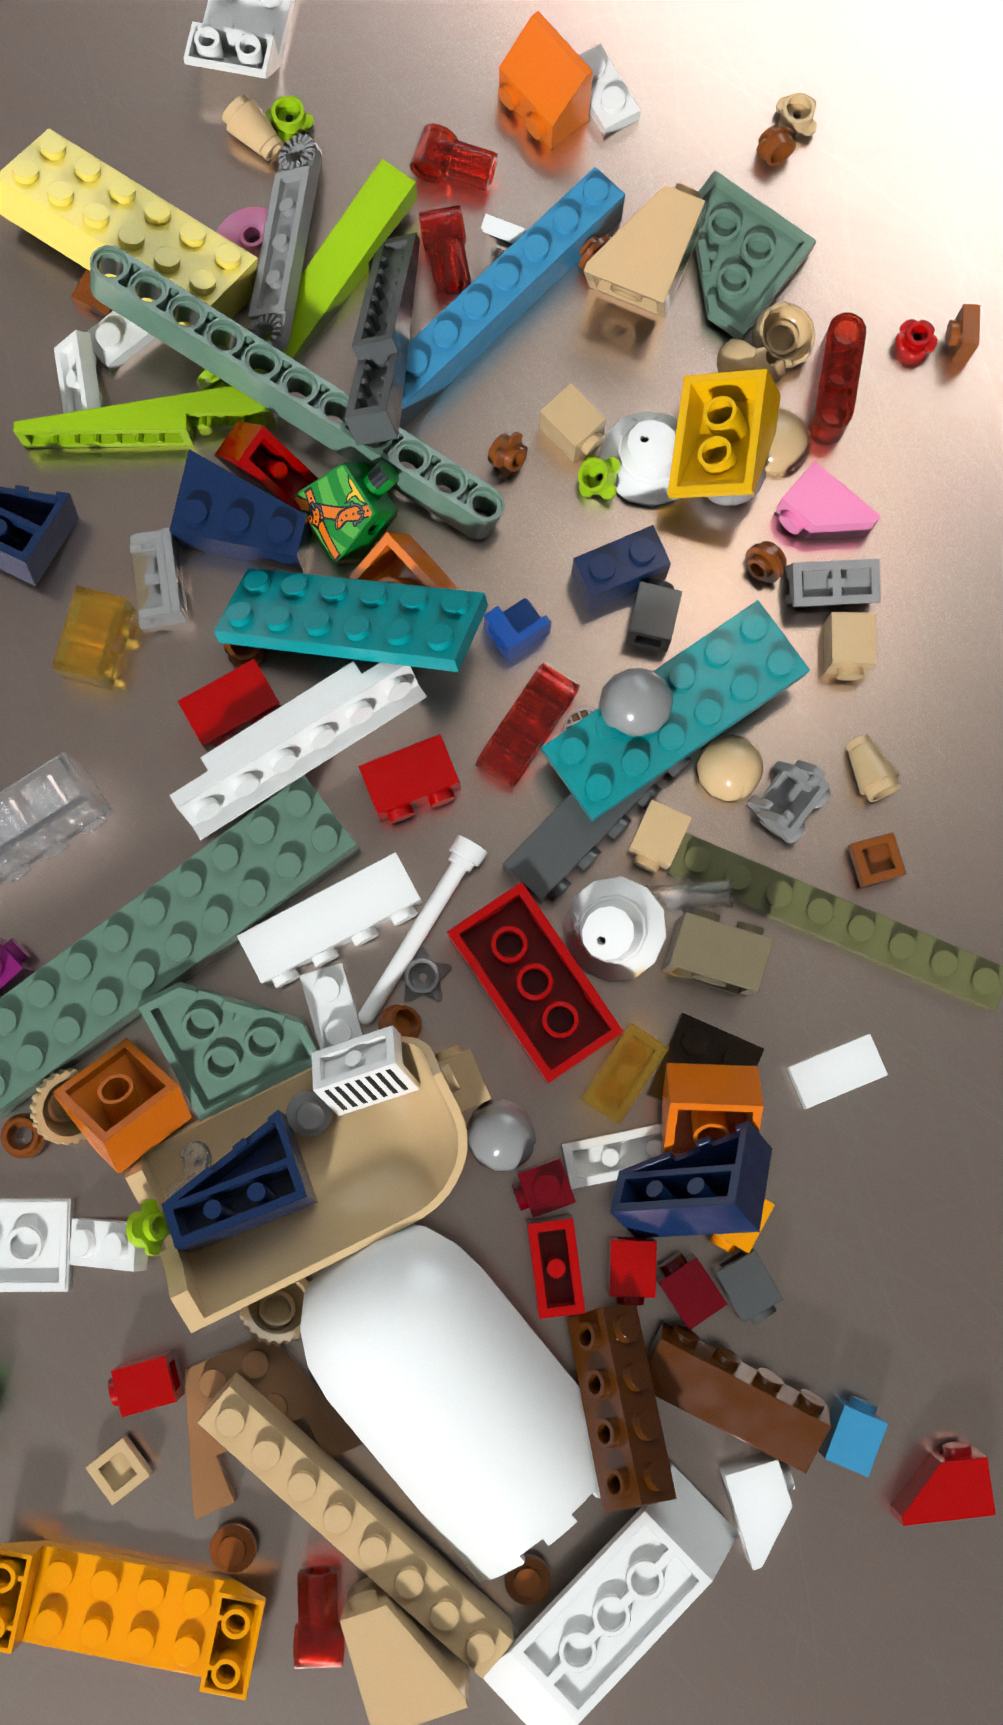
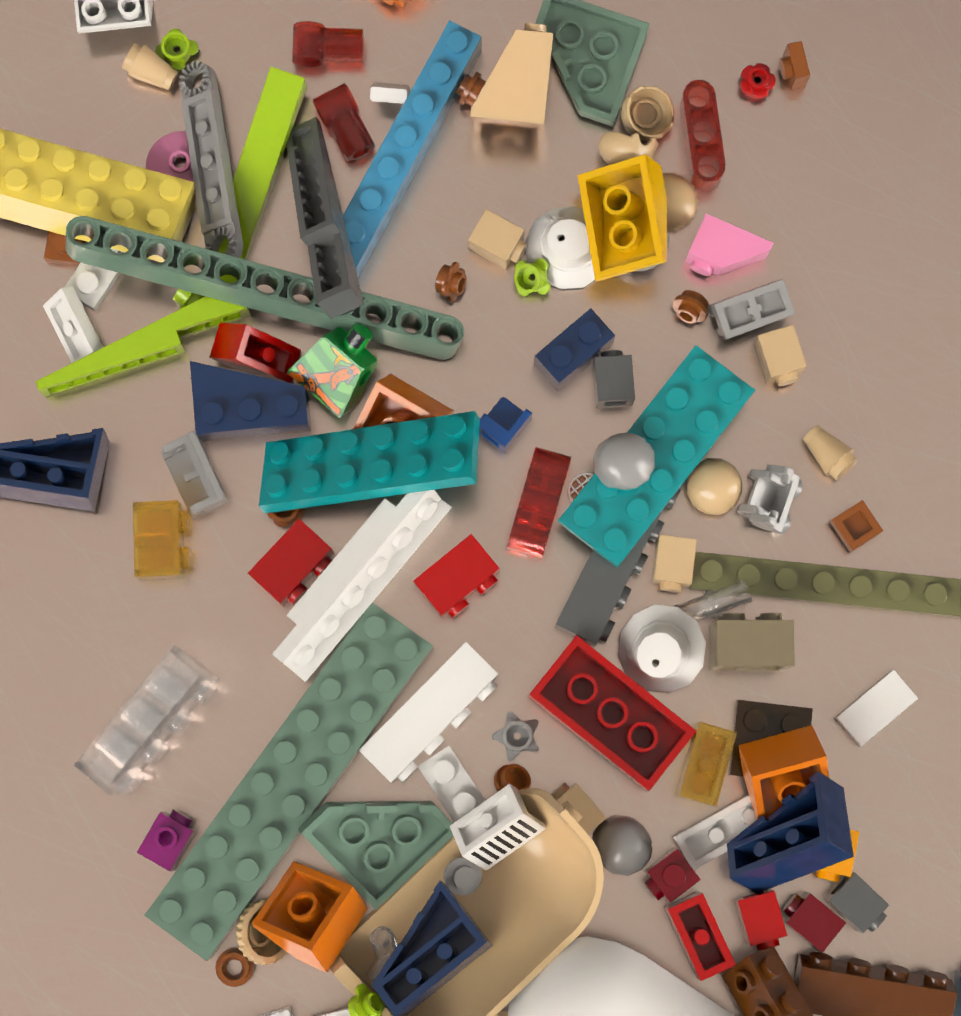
camera: 15 degrees left, 0 degrees up
white piece [358,835,488,1026] -> none

